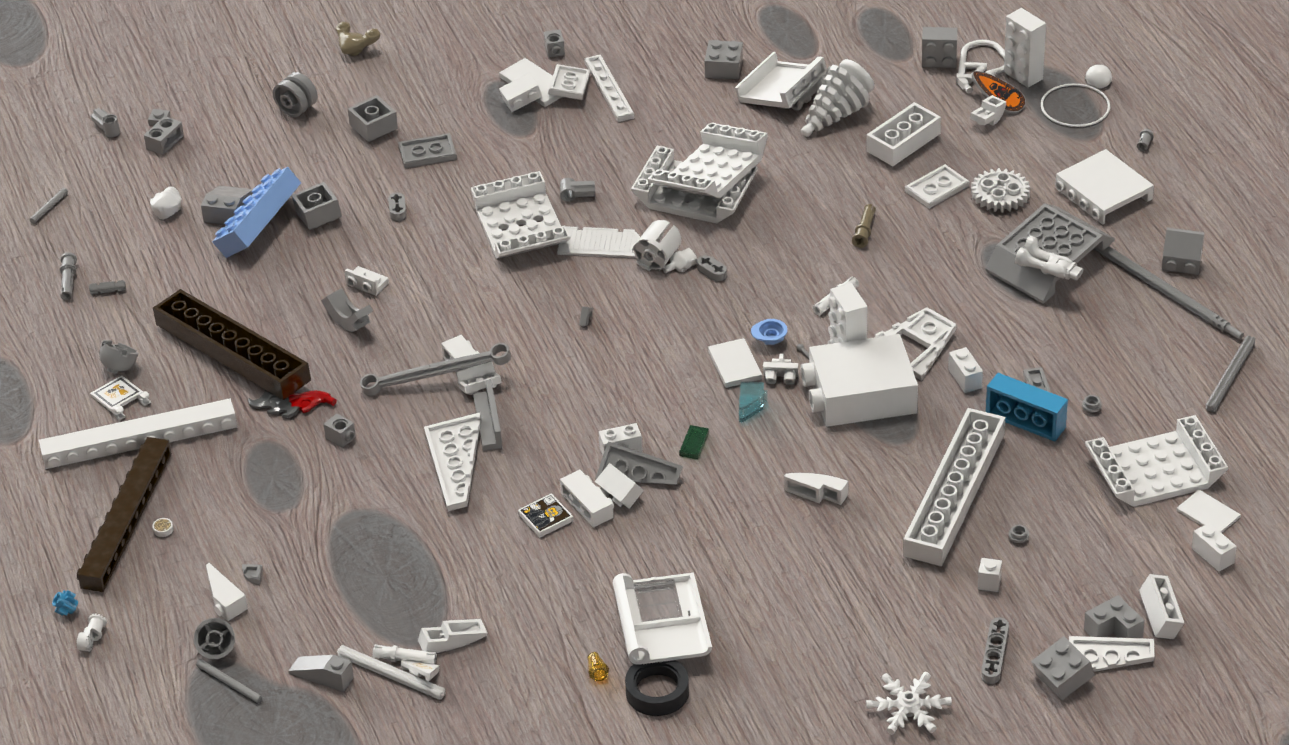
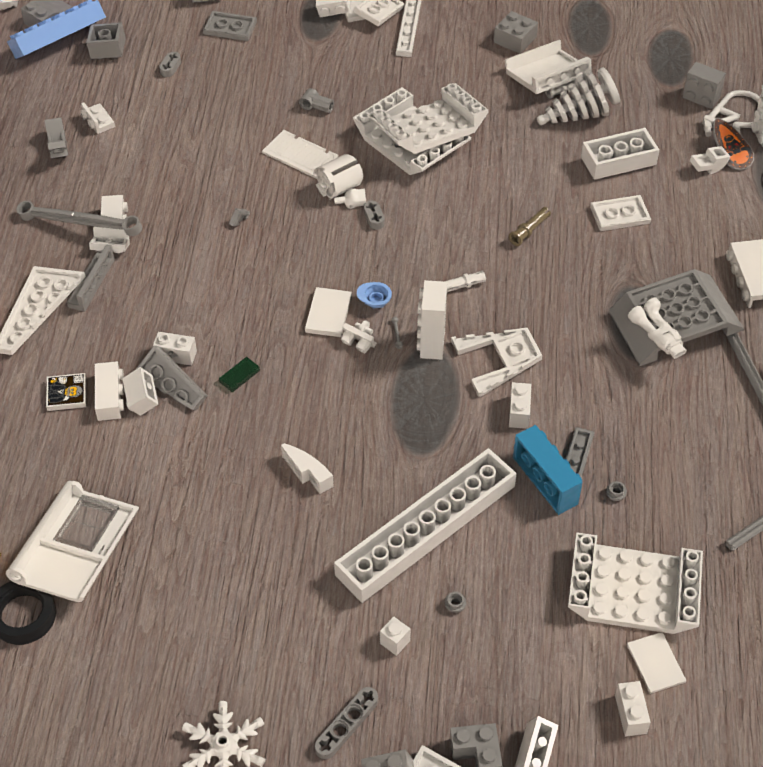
camera: 25 degrees right, 10 degrees up
white slope [471,171,570,259] -> none
clear light blue slope [739,382,768,422] -> none
white brick [801,334,918,427] -> none
white gear [971,168,1030,212] -> none

